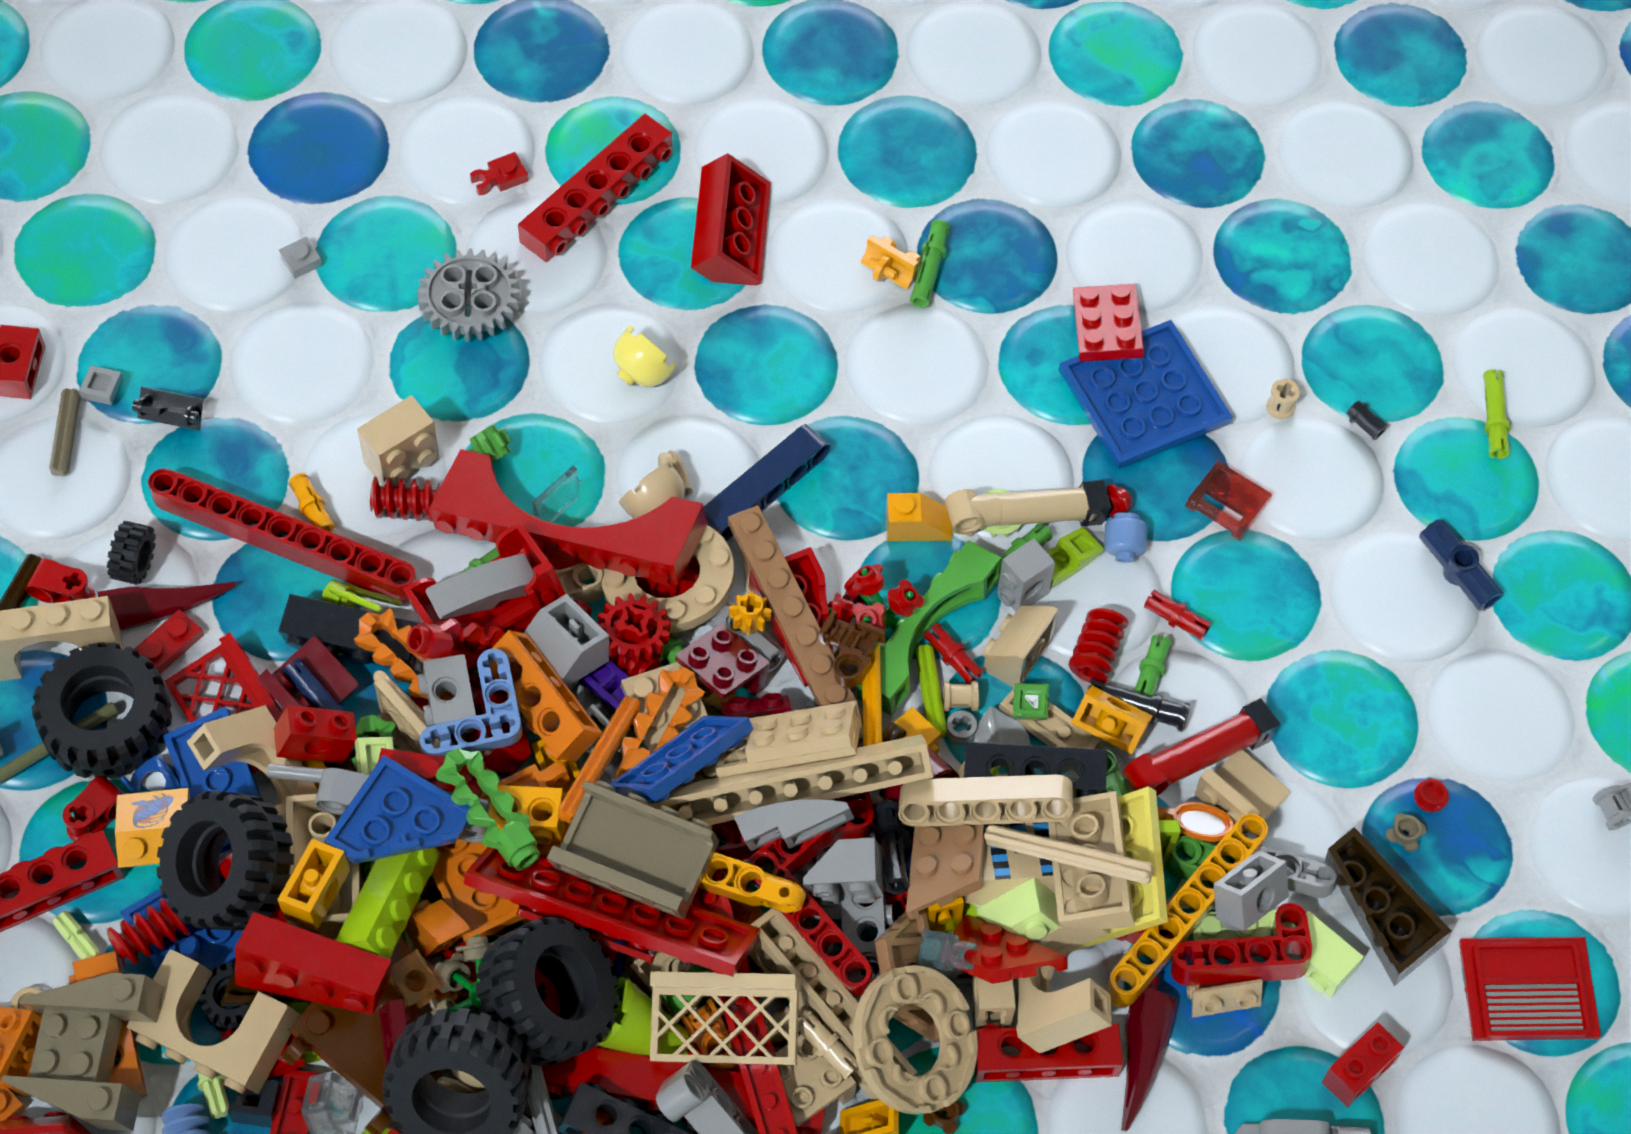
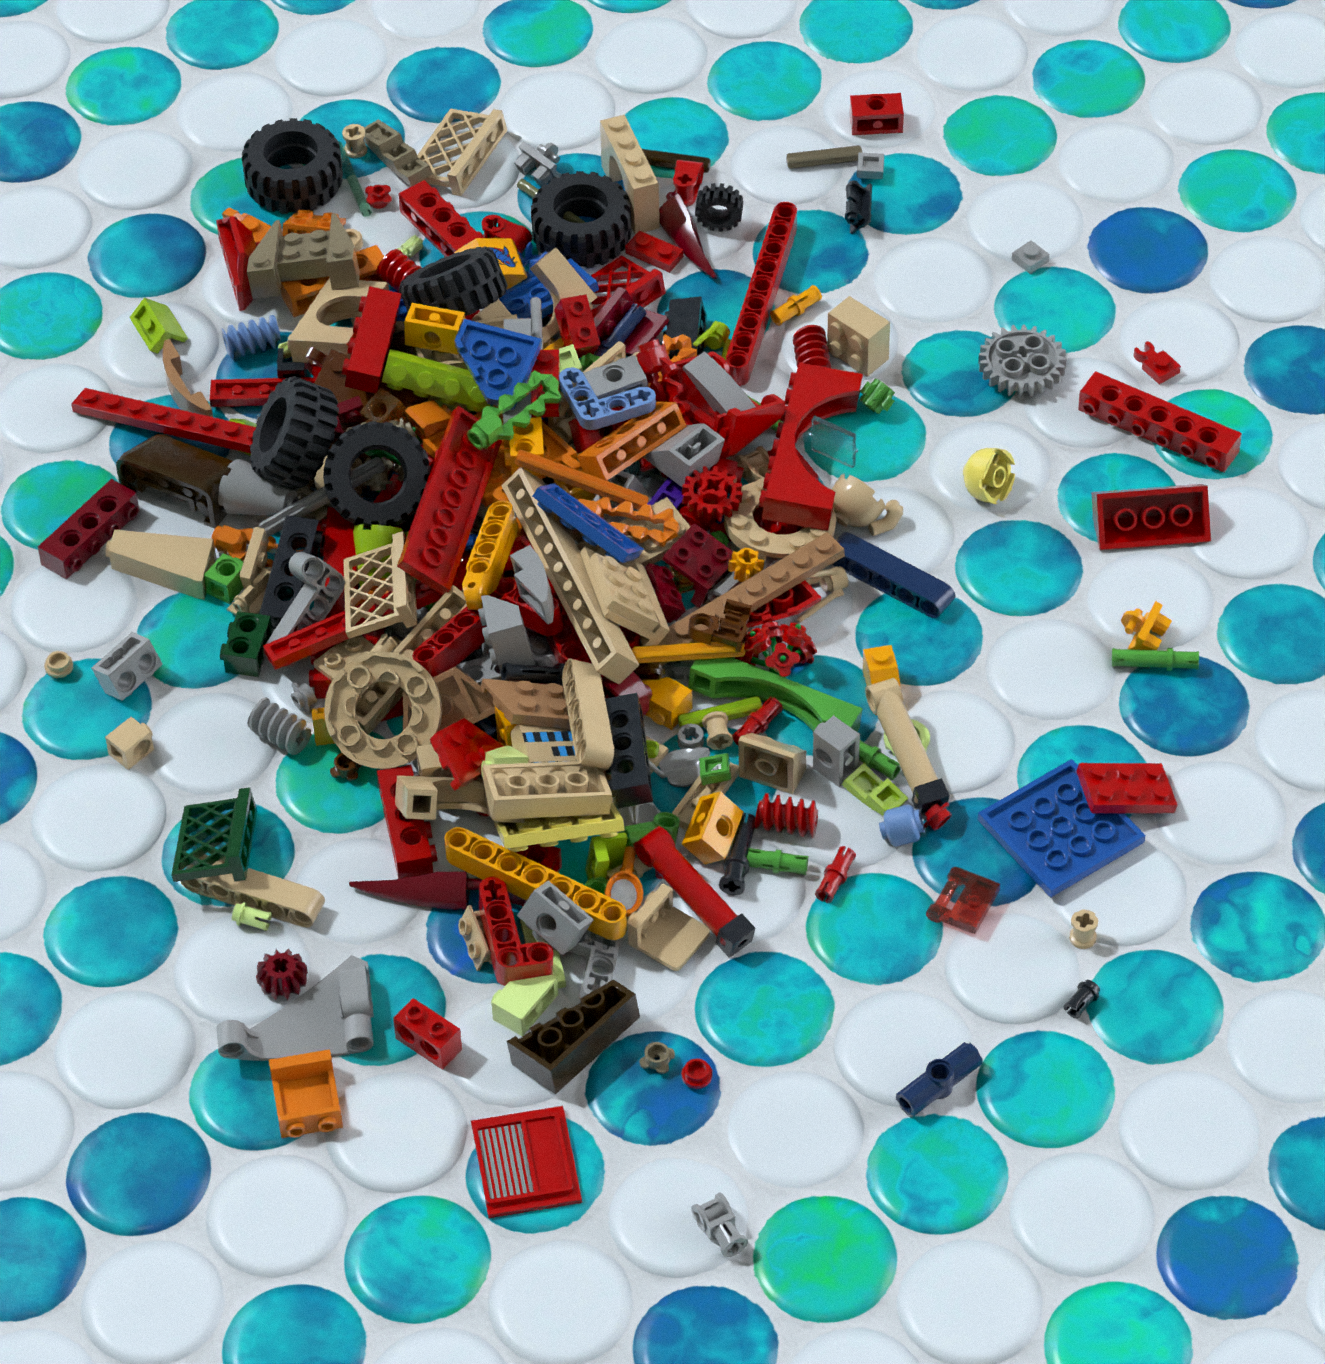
camera: 85 degrees right, 10 degrees down
dark tan panel [547,780,719,920] -> none
clear light blue plate [917,929,977,972] -> none
tan axle [984,824,1154,884] -> none
lime pin [1483,369,1511,460] -> none

